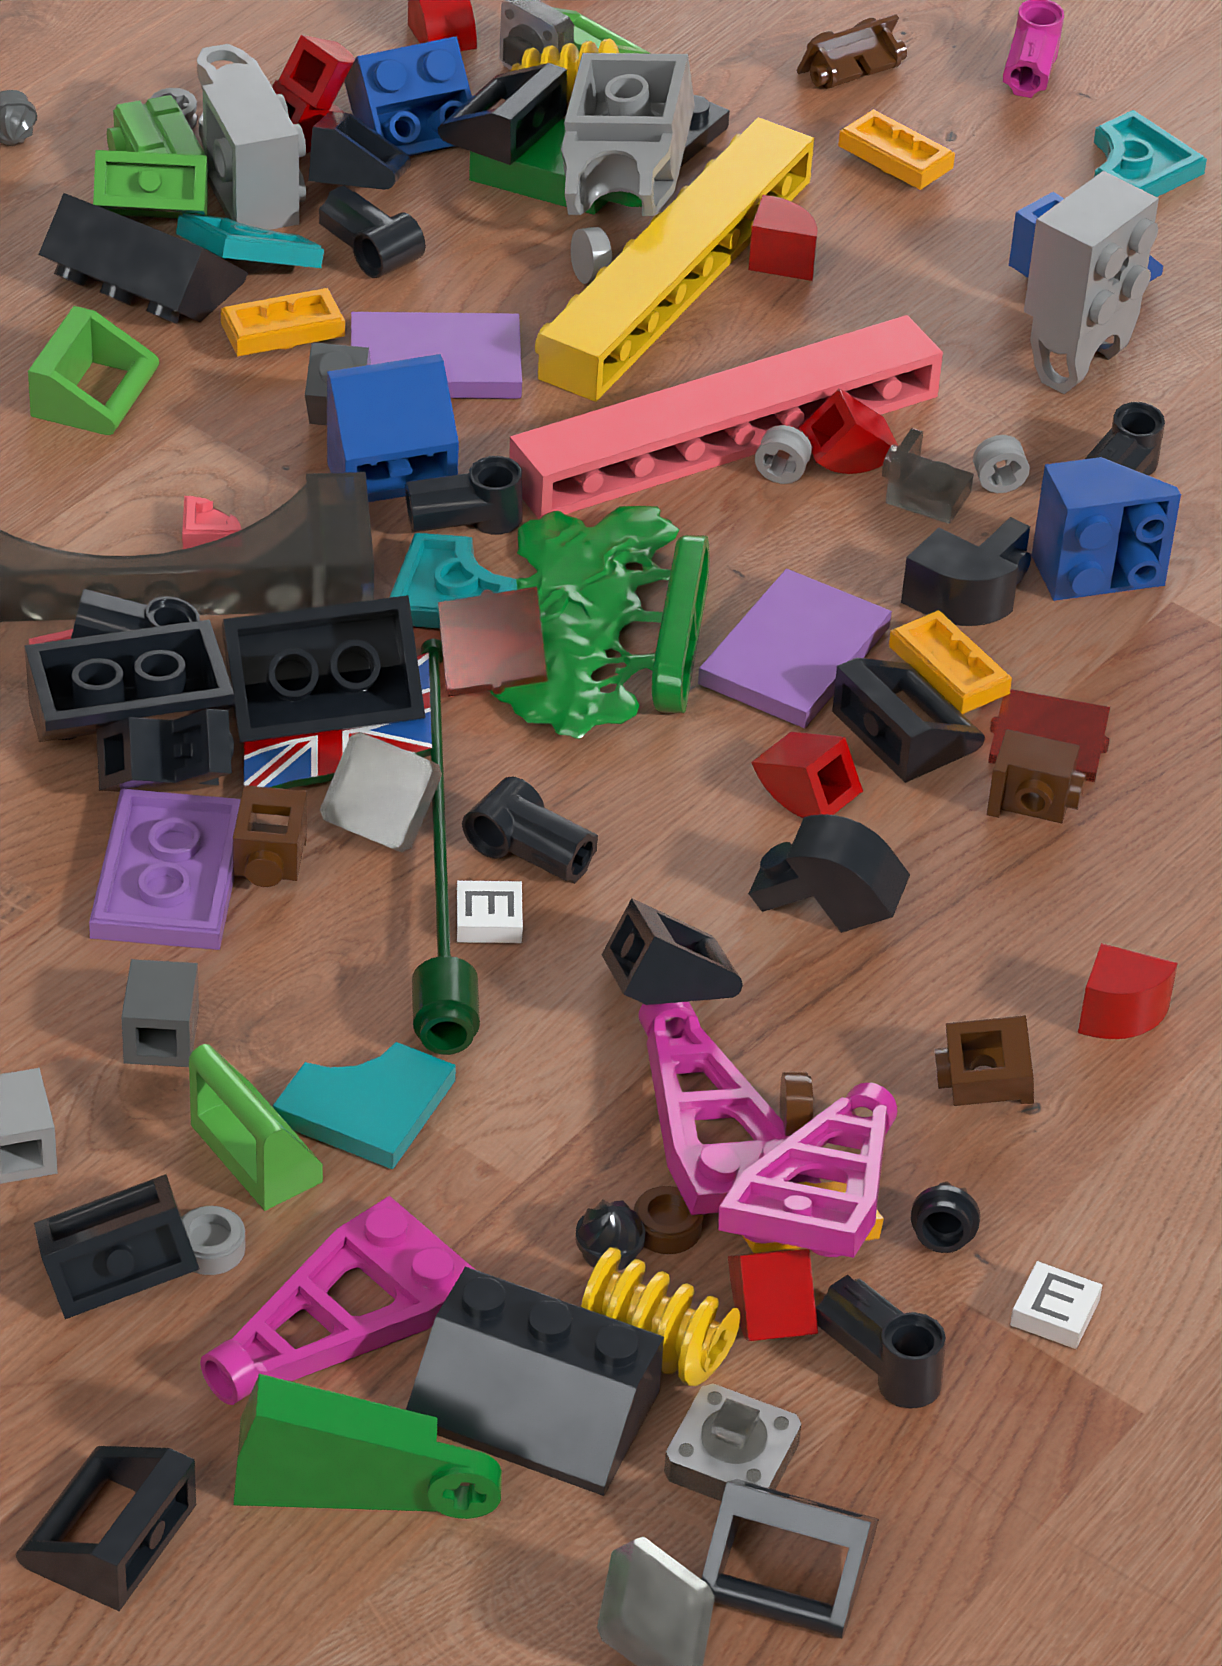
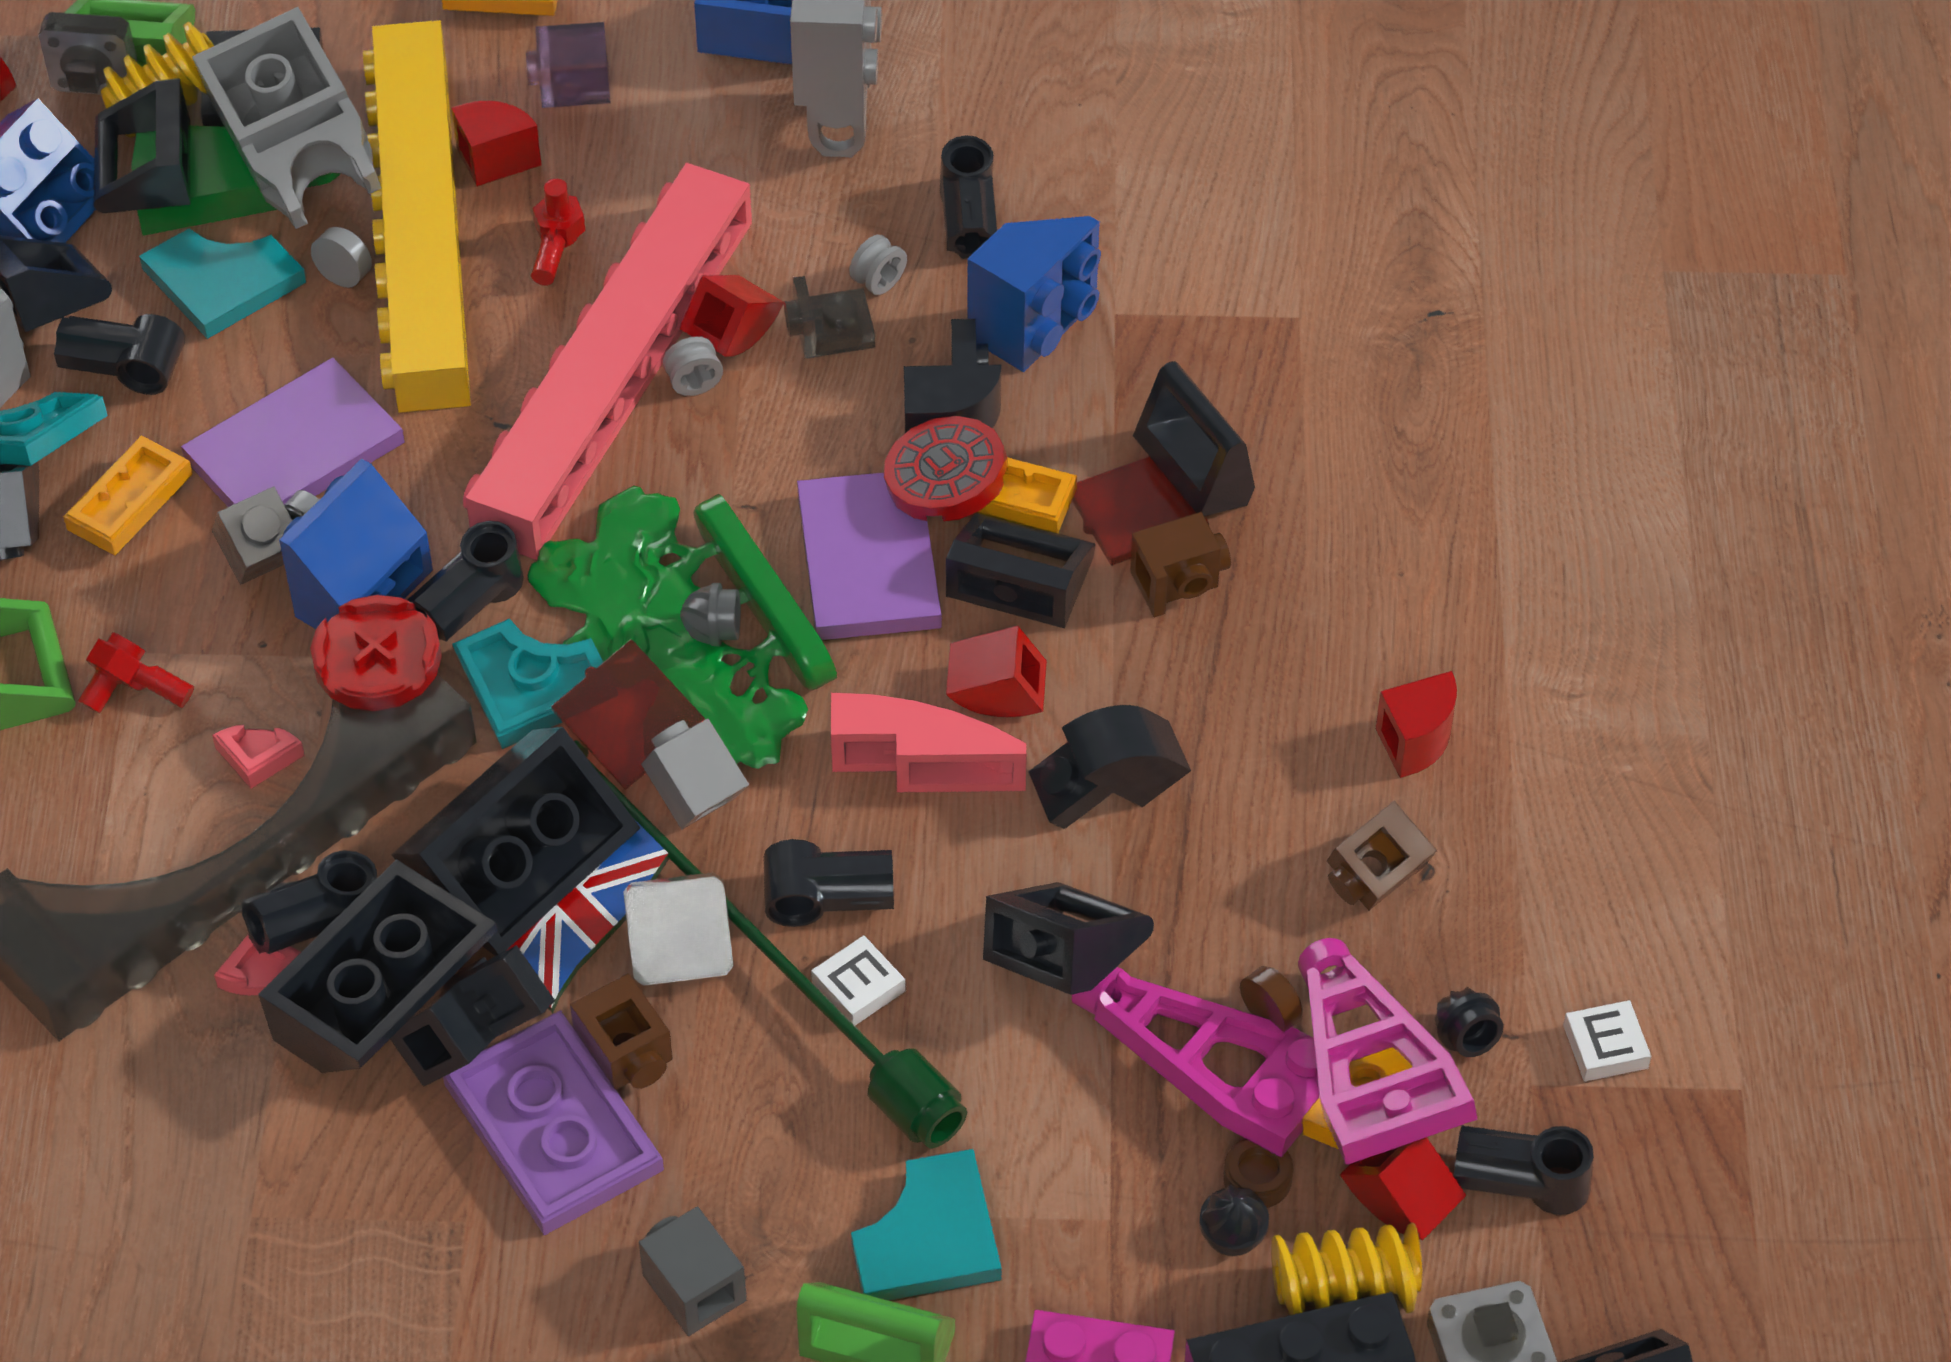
camera: 35 degrees left, 10 degrees up
none -> red piece [78,632,195,714]
none -> teal tile [139,228,307,339]
none -> red tile [310,595,442,711]
none -> clear purple brick [526,22,611,108]
none -> red piece [531,178,586,286]
none -> light grey brick [641,719,749,830]
none -> dark grey plate [680,583,741,646]
none -> coral slope [831,693,1026,792]
none -> red tile [884,416,1008,522]
none -> black tile [1133,361,1255,516]

